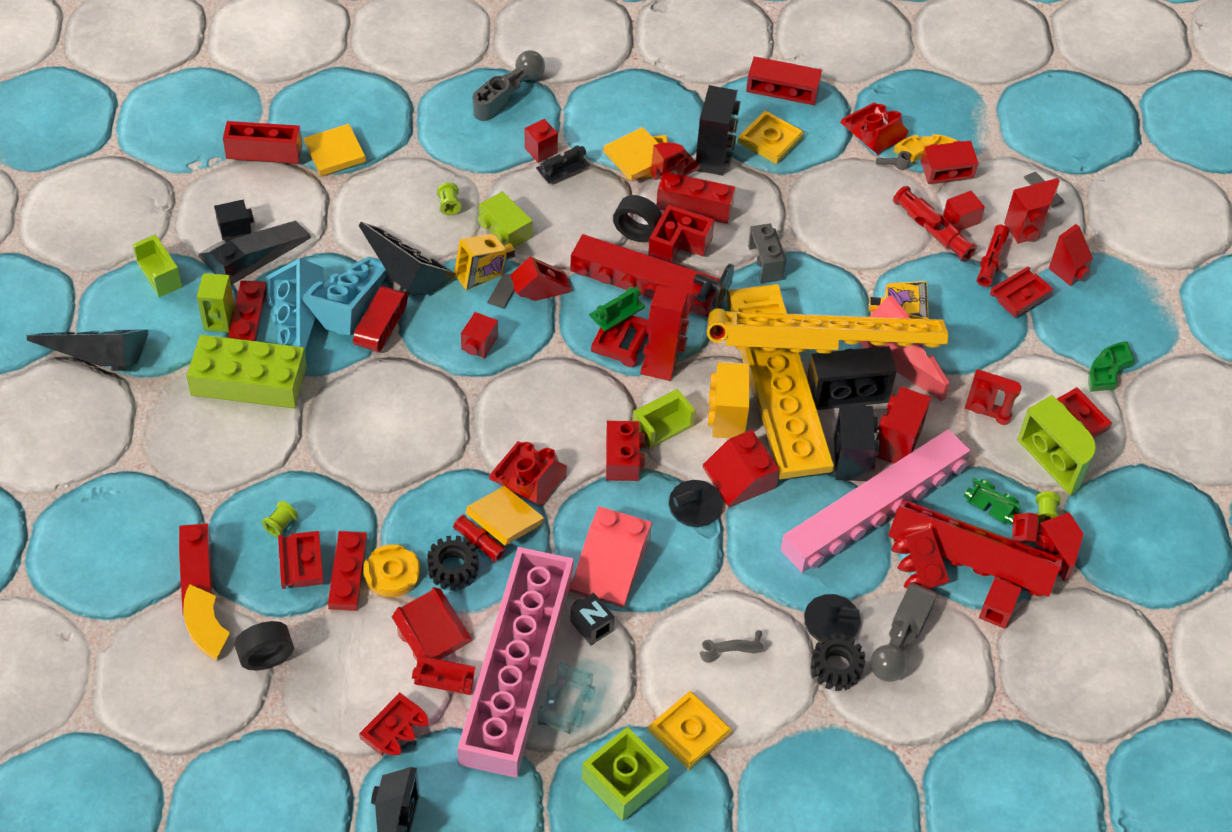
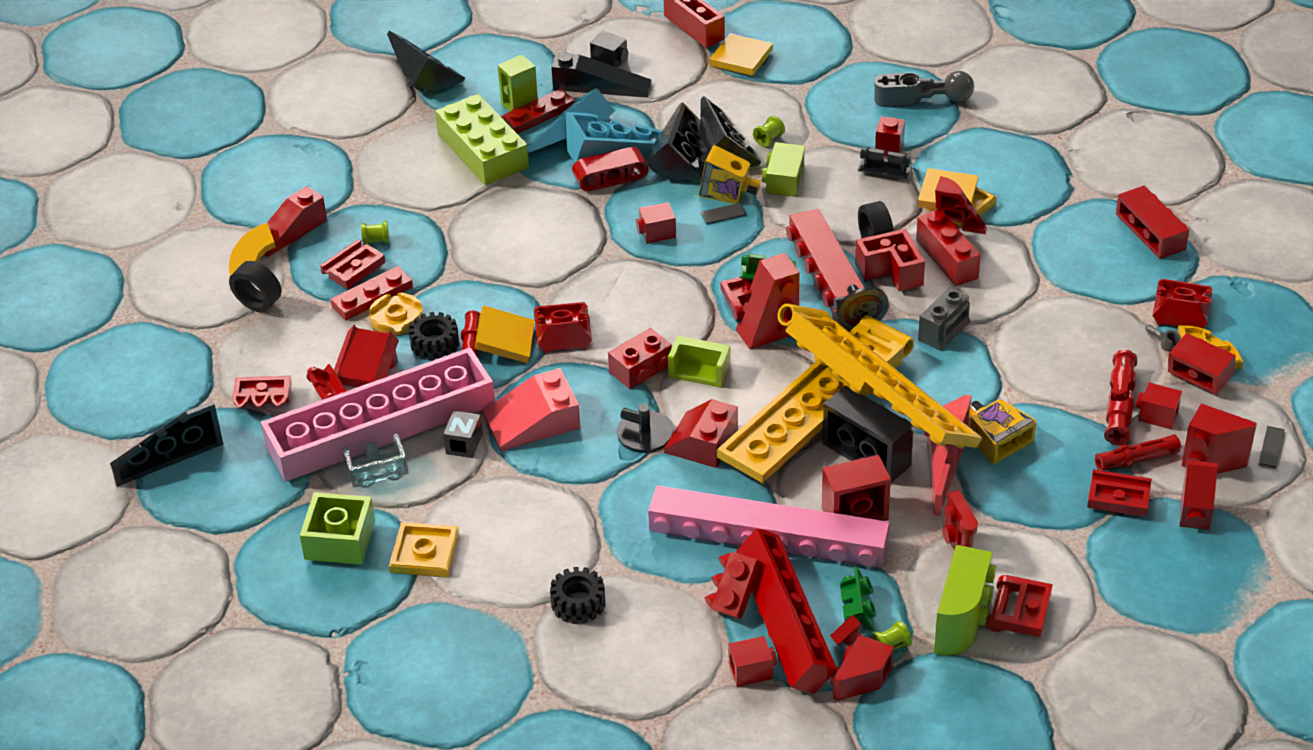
camera: 55 degrees right, 10 degrees down
lime panel [132,234,182,297] -> none
red slope [510,256,572,301] -> none
black brick [696,85,741,176] -> none
dark grey piece [700,630,764,663] -> none
yellow brick [708,362,749,438] -> none
yellow tile [737,111,804,164] -> none
black shield [804,594,861,642] -> none
black brick [833,404,879,481] -> none
dark grey beam [870,582,938,682] -> none
green tile [1088,341,1135,392] -> none
none -> black wedge [700,96,761,167]

